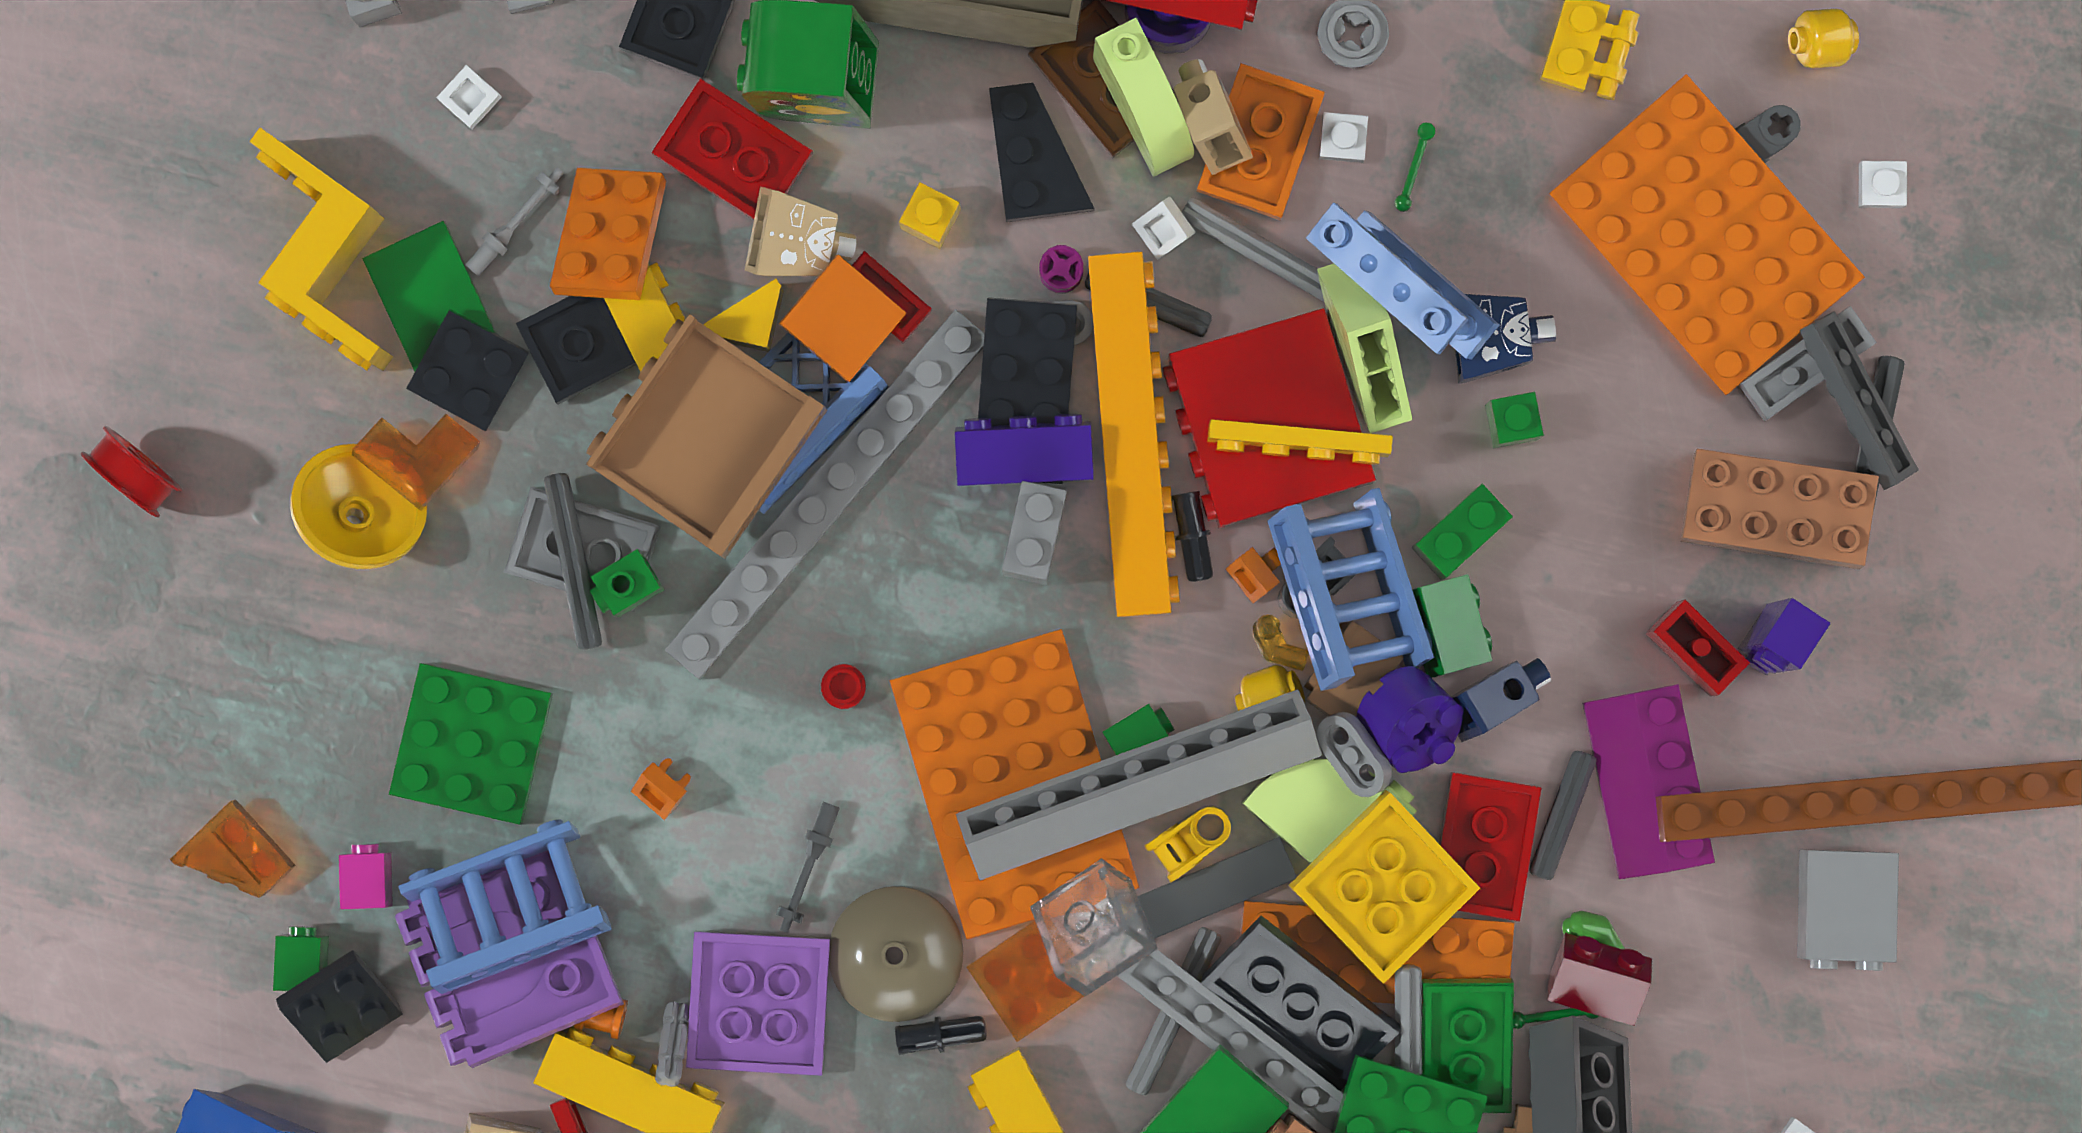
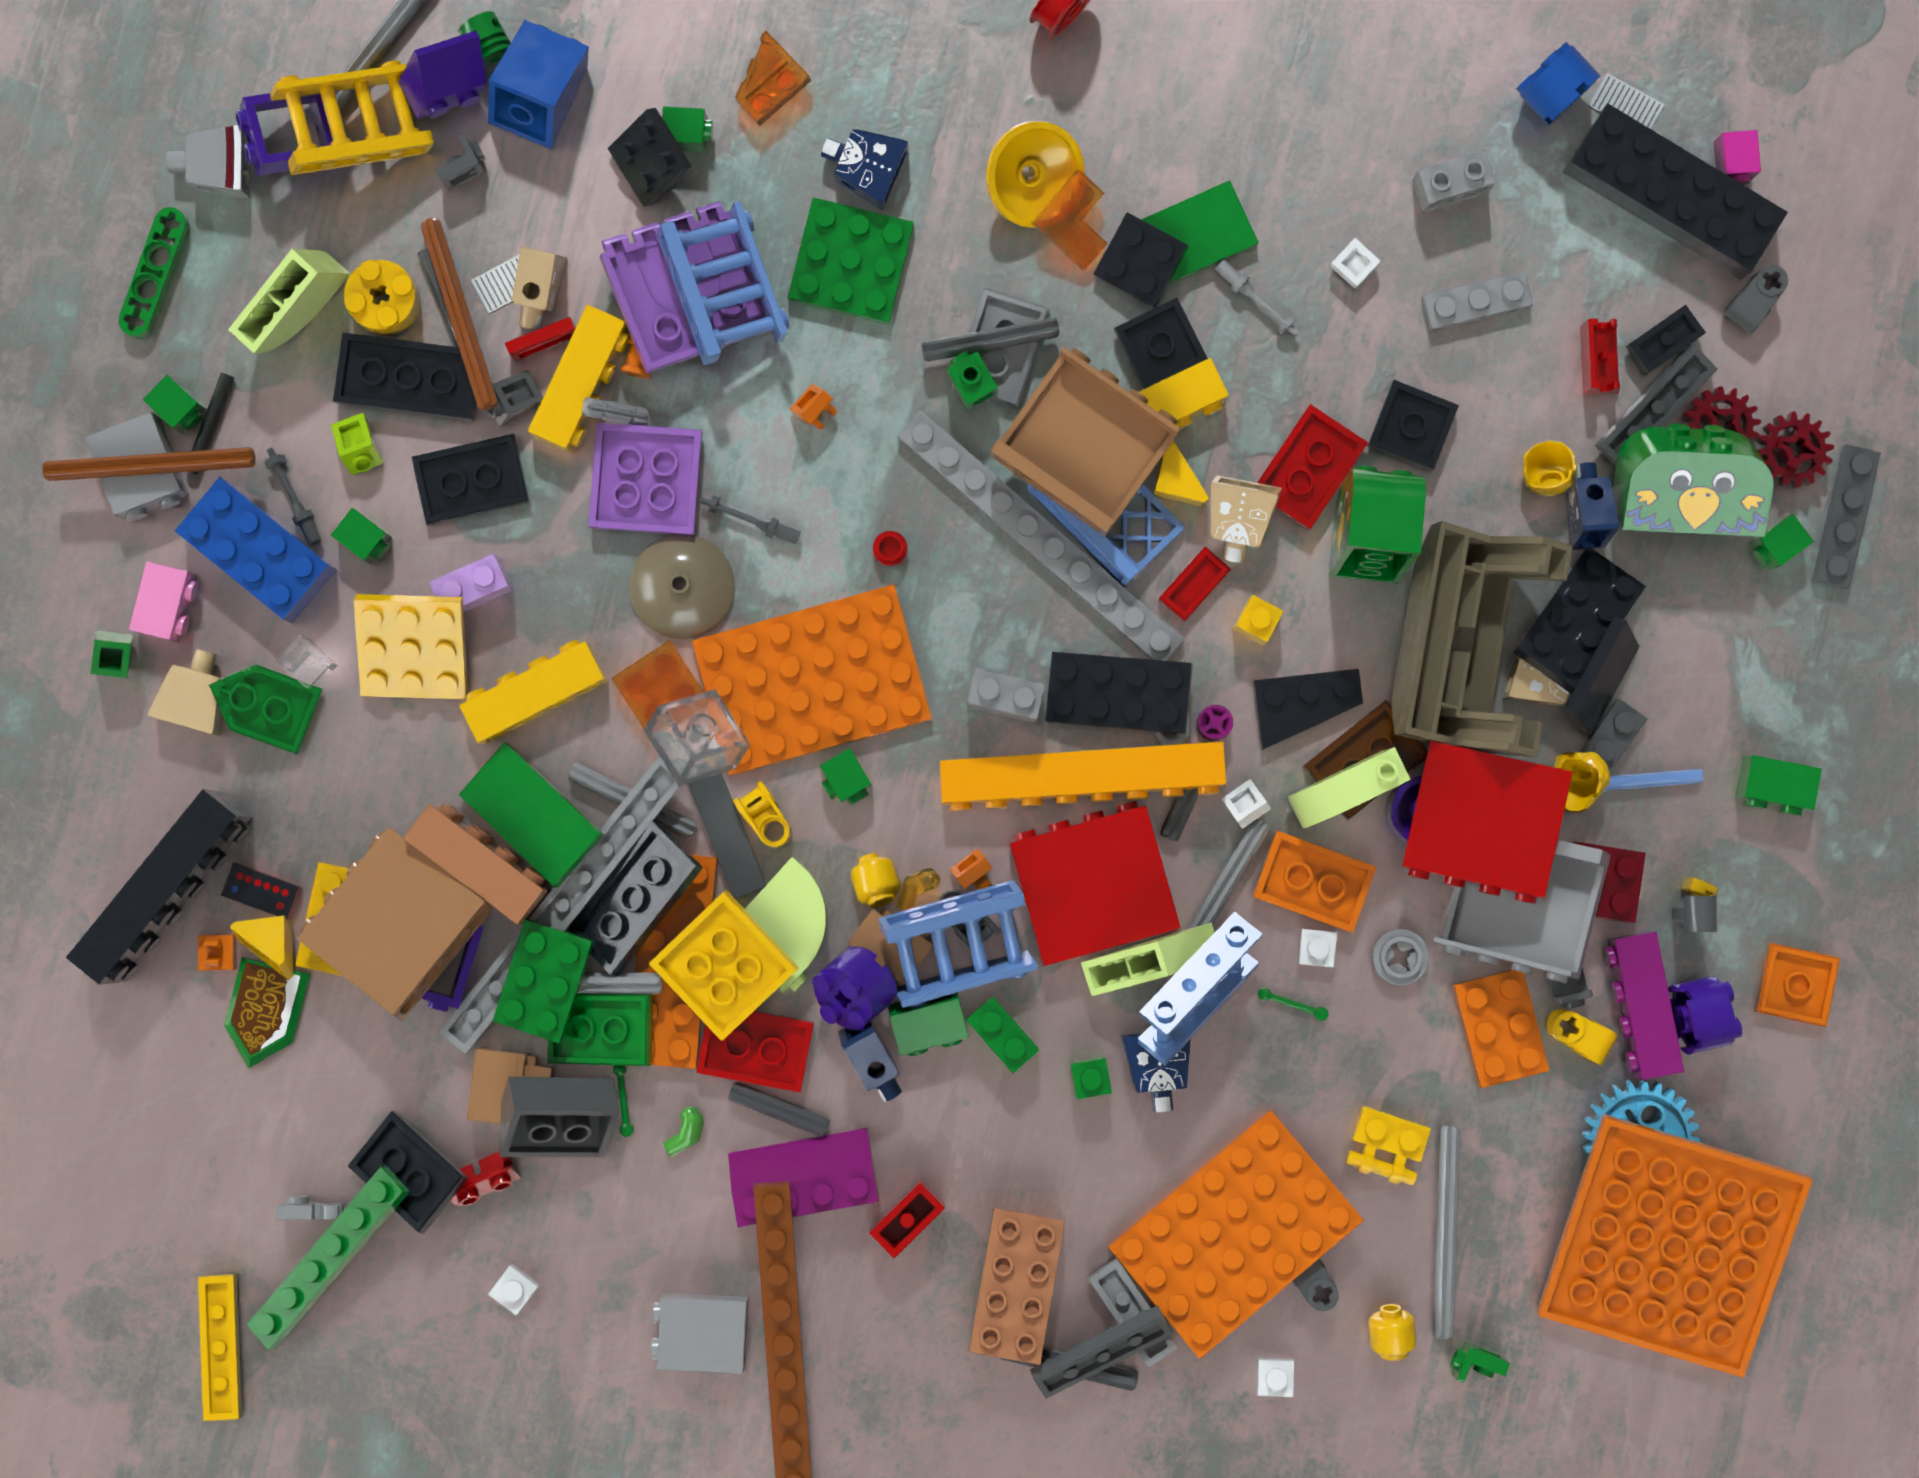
camera: 90 degrees right, 0 degrees up
yellow bracket [249,127,393,371] -> none
dark pink brick [339,844,393,909] -> none
orange plate [550,168,667,300] -> none
orange tile [779,255,906,382] -> none
black axle [895,1016,987,1055] -> none
dark purple brick [955,414,1094,486] -> none
light grey brick [956,689,1322,880] -> none
black axle [1172,491,1213,582] -> none
tan torso [1173,59,1253,175] -> none
yellow plate [1207,420,1393,464] -> none
light grey plate [1316,712,1392,797] -> none
brick [1547,933,1652,1026] -> none
dark purple brick [1738,598,1831,675] -> none
none -> dark blue torso [821,129,909,210]

